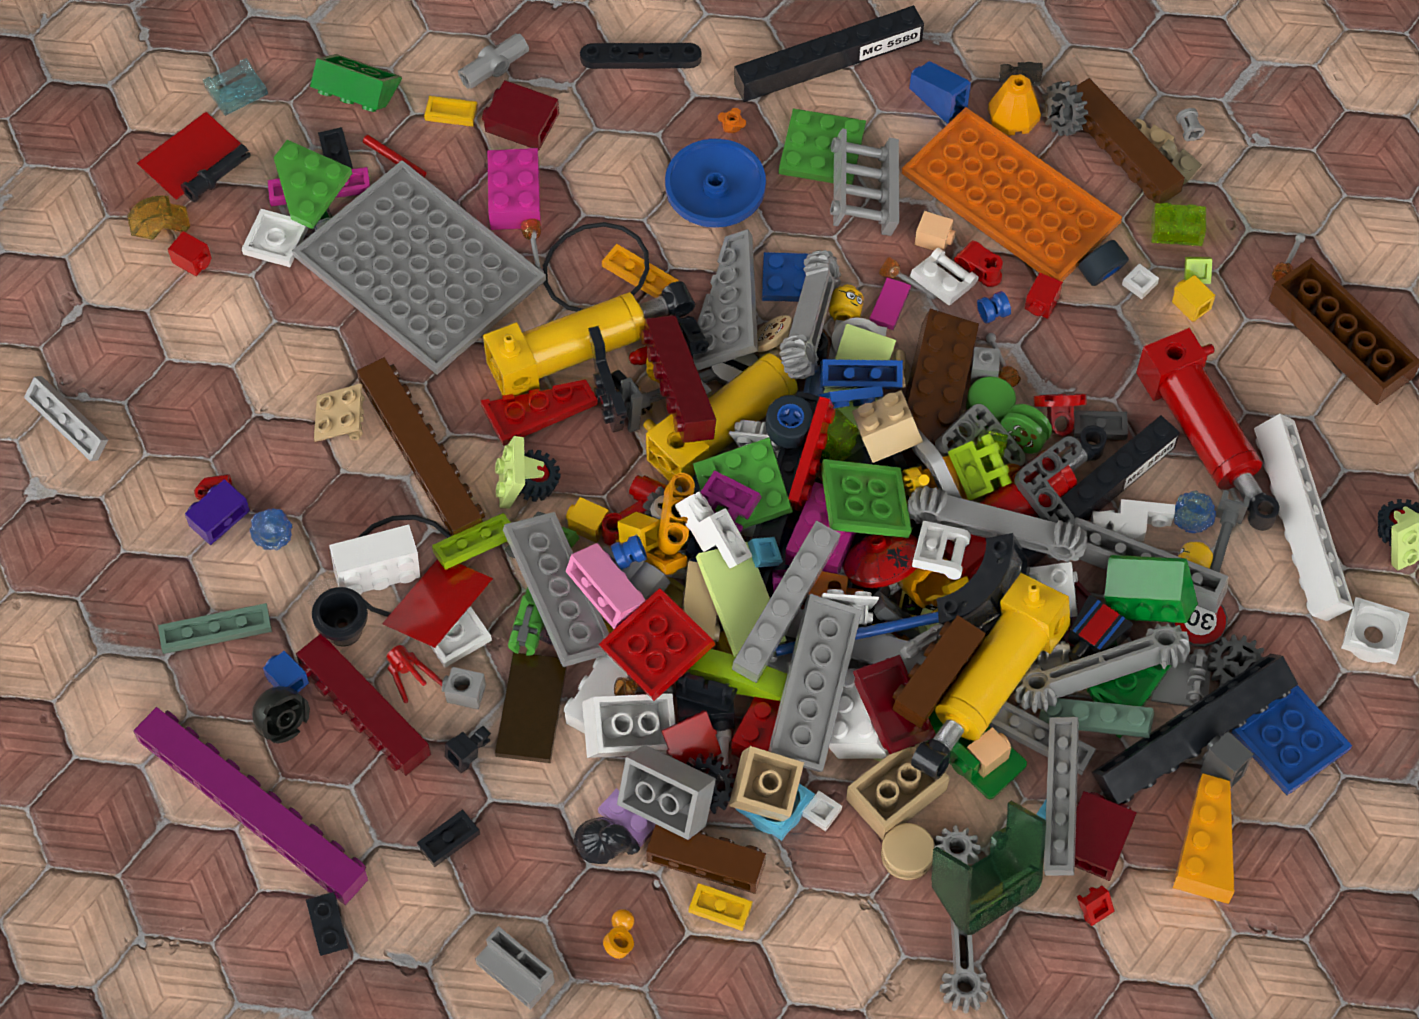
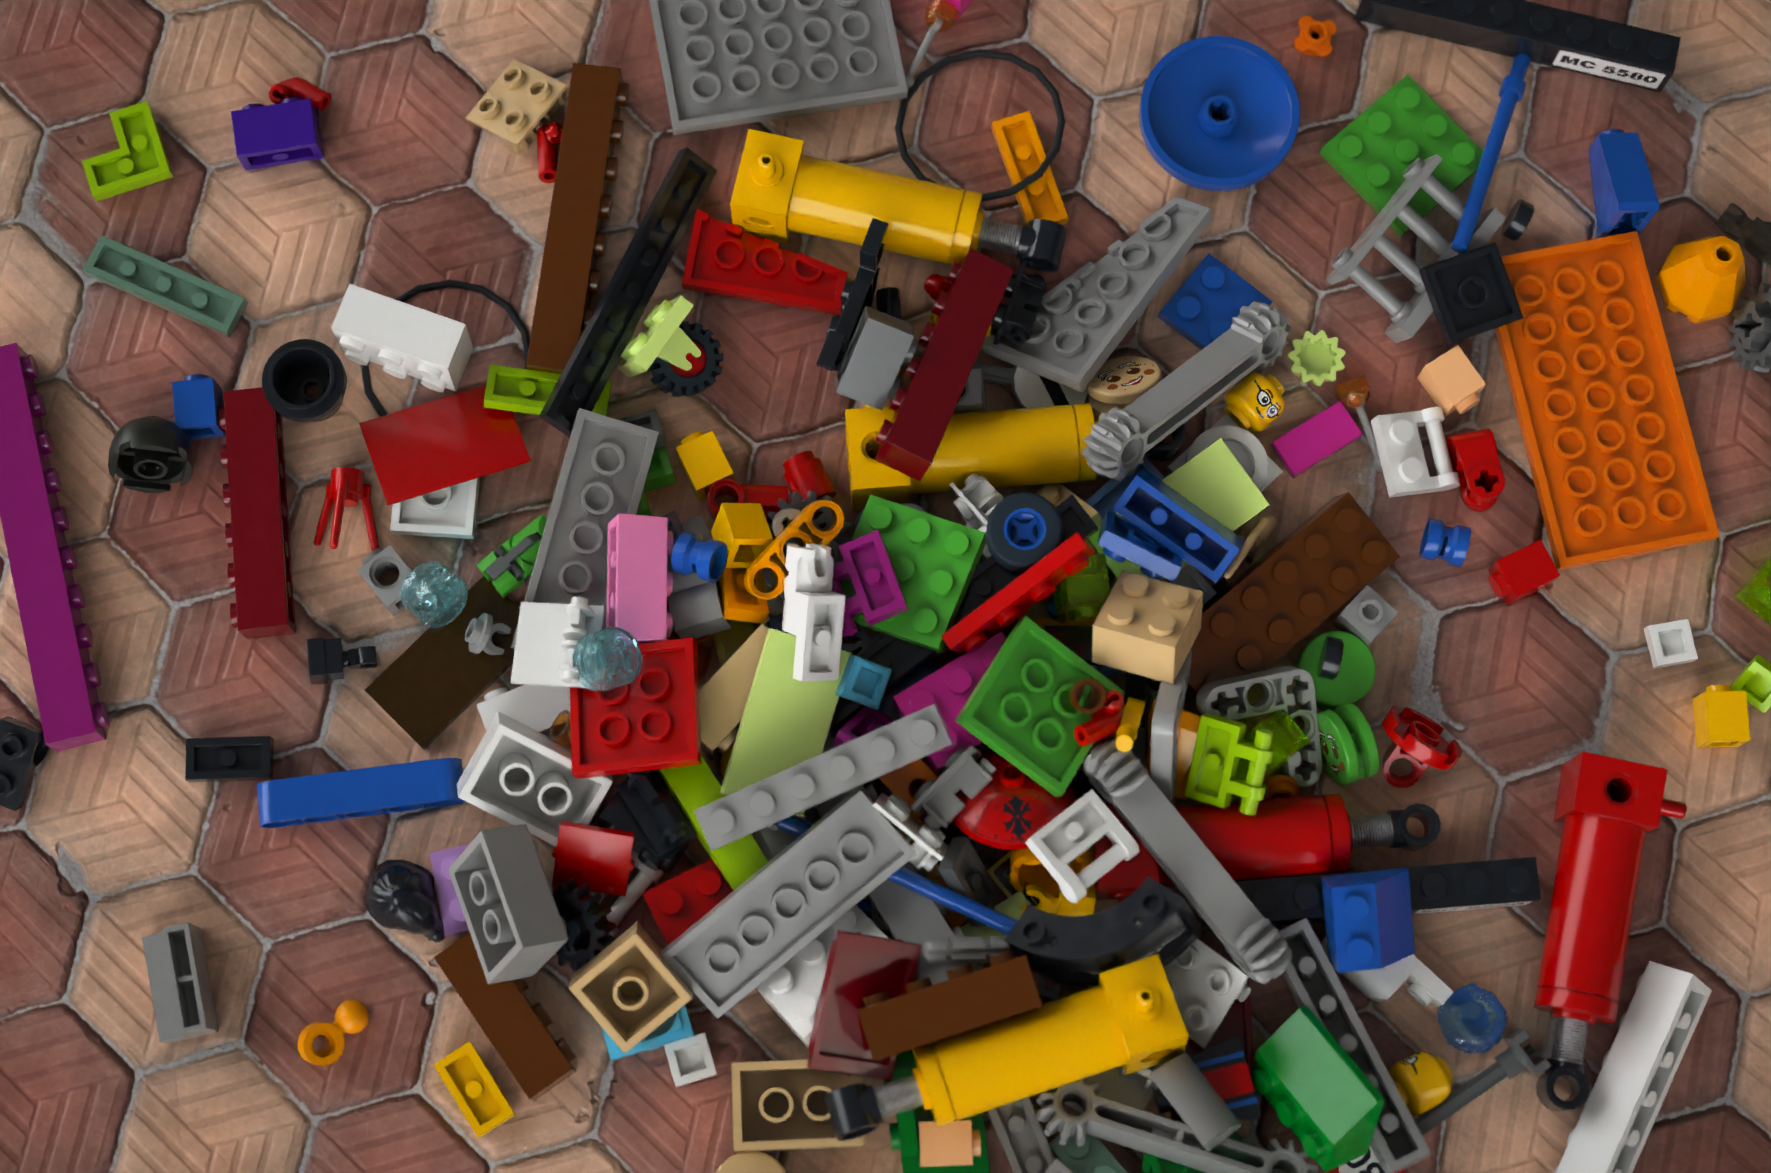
camera: 35 degrees right, 15 degrees up
clear light blue piece [249,508,292,550] -> none
clear orange hinge [986,333,1021,387] -> none
dark grey beam [1015,436,1082,525] -> none
dark grey plate [1073,410,1128,440] -> none
black wheel [1078,240,1129,286] -> none
none -> lime plate [82,101,173,202]
none -> blue beam [257,758,465,828]
none -> clear light blue wheel [400,561,468,628]
none -> light grey plate [465,613,511,655]
none -> white hinge [510,597,605,688]
none -> red arm [536,121,563,183]
none -> black plate [539,147,717,438]
none -> clear light blue wheel [572,627,642,692]
none -> dark grey brick [834,306,918,410]
none -> light grey hinge [910,745,996,831]
none -> reddish brown hinge [1069,679,1106,713]
none -> red arm [1074,690,1125,746]
none -> light grey brick [1149,1054,1243,1152]
none -> yellowish green piece [1287,330,1346,387]
none -> black tile [1317,636,1344,680]
none -> blue slope [1322,868,1415,973]
none -> black tile [1419,242,1523,346]
none -> blue bar [1452,53,1531,253]
none -> black tile [1501,199,1534,241]

